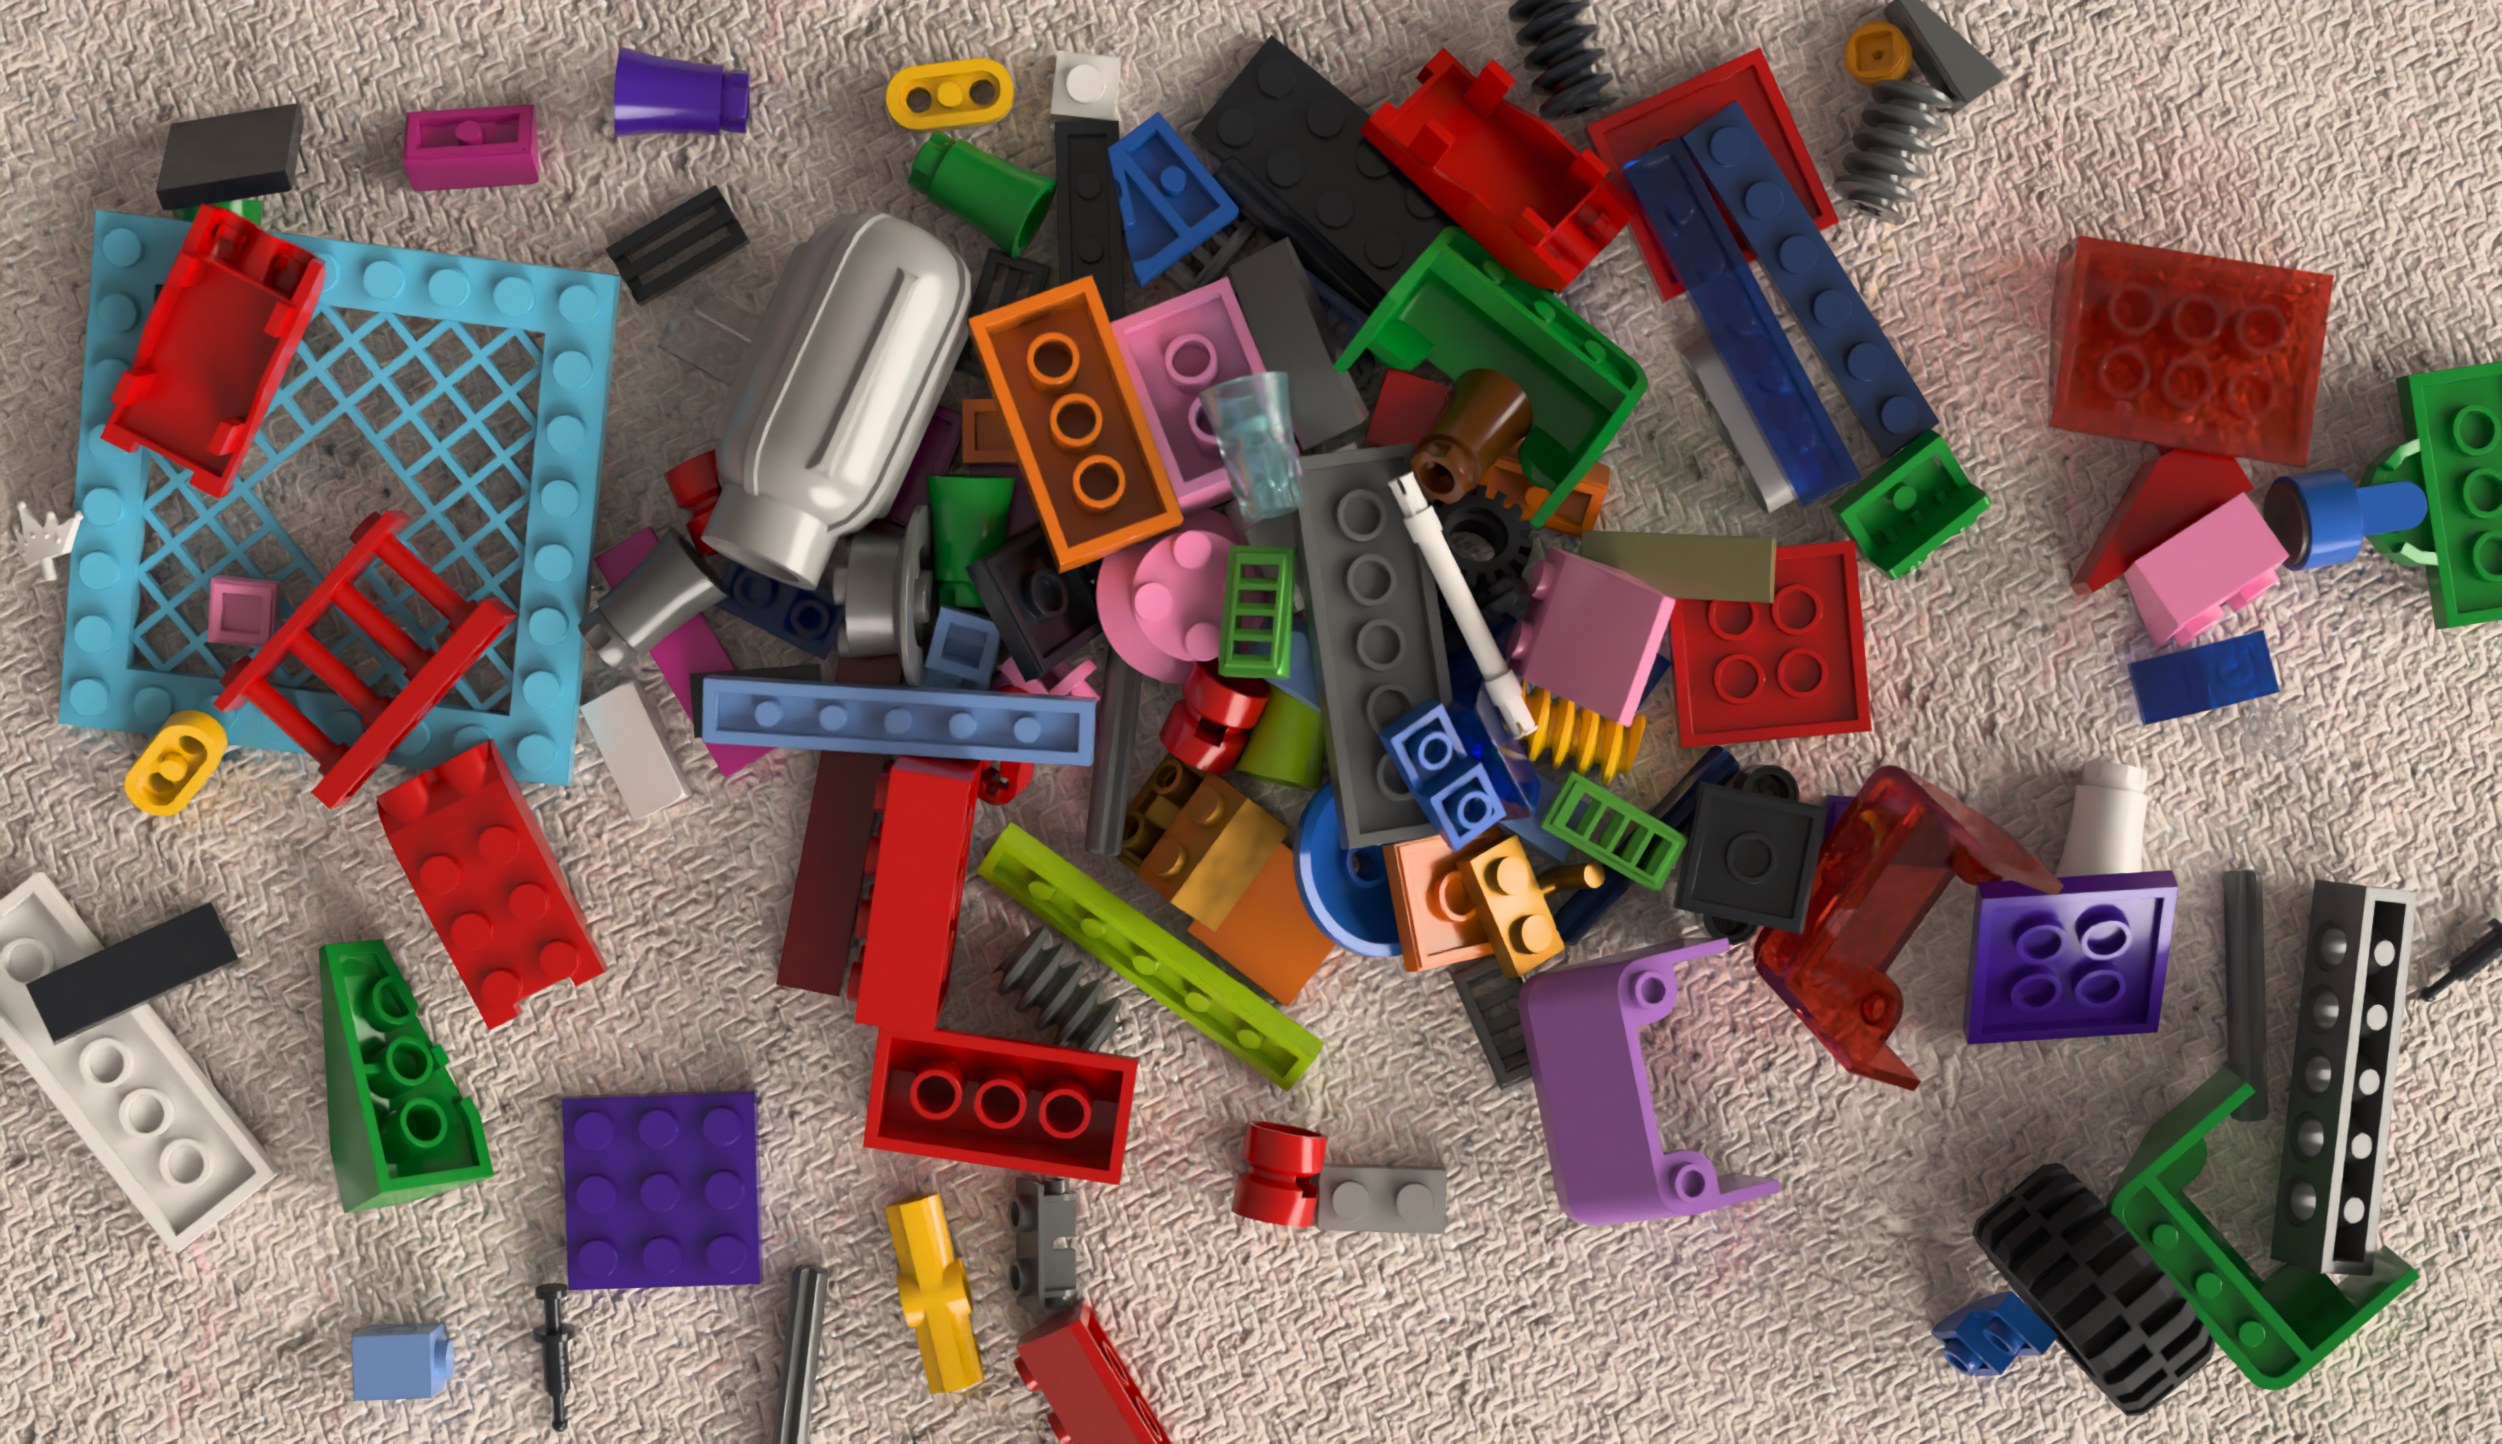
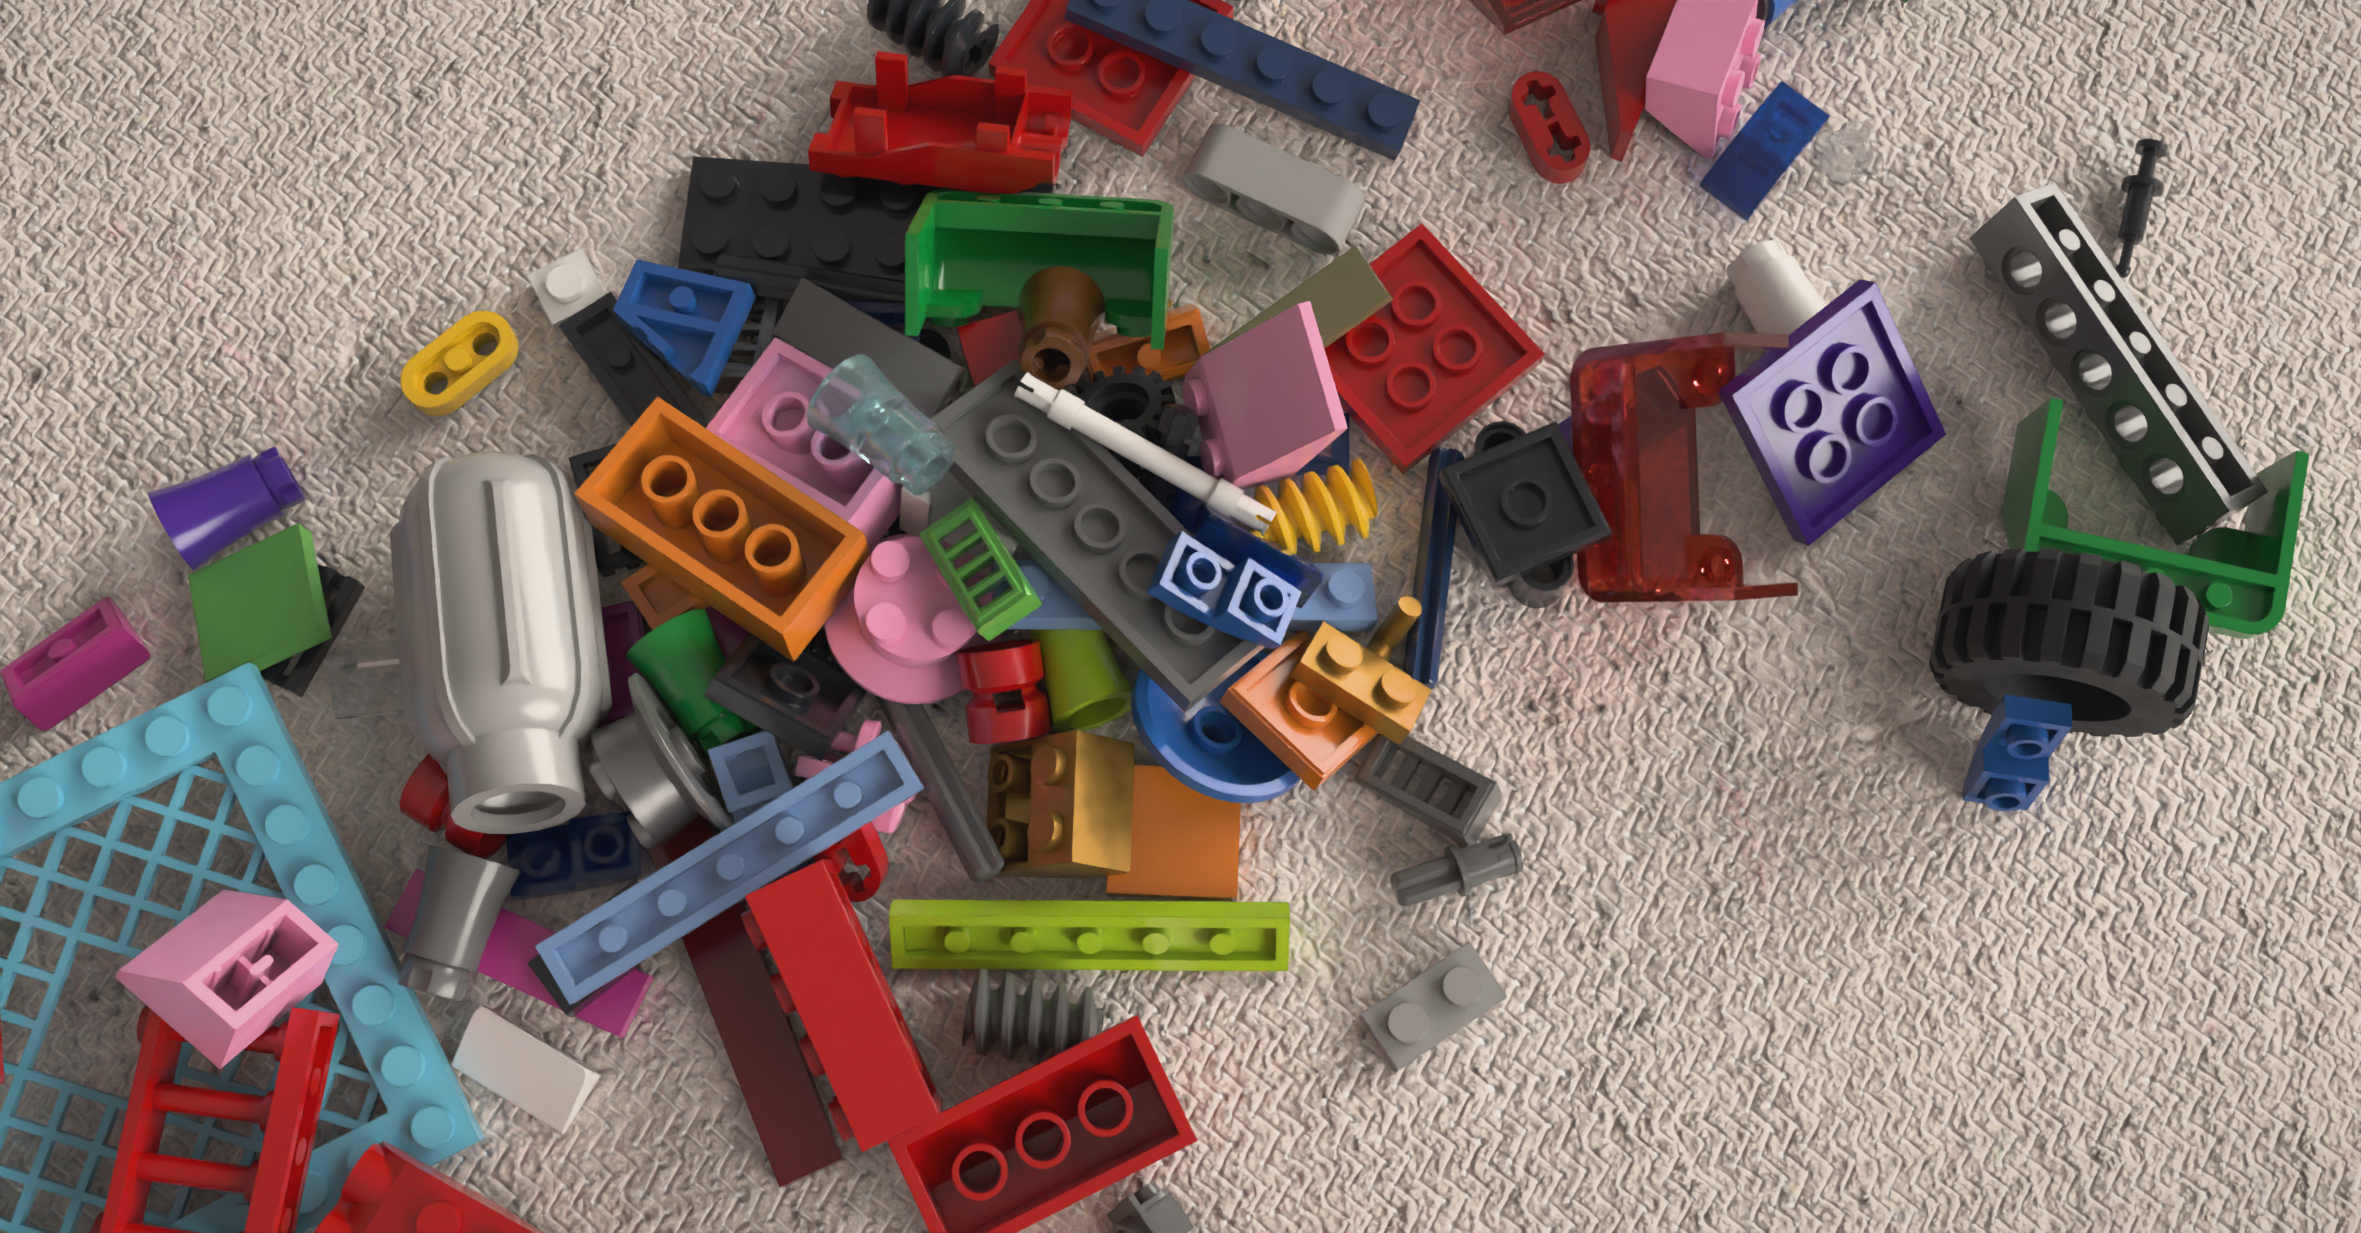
camera: 35 degrees left, 15 degrees down
bright pink tile [207,575,281,647] -> none
green plant [908,131,1057,259] -> none
red wheel [1231,1121,1328,1227] -> none
medium lavender windscreen [1518,937,1781,1226] -> none
bright green slope [1538,770,1688,893] -> none
clear blue plate [1620,136,1861,510] -> none
green bracket [1829,428,1992,580] -> none
dark grey axle [2224,870,2268,1122] -> none
none -> bright pink slope [115,889,339,1069]
none -> bright green tile [188,523,332,683]
none -> dark grey axle [1390,832,1523,906]
none -> red beam [1508,71,1591,184]

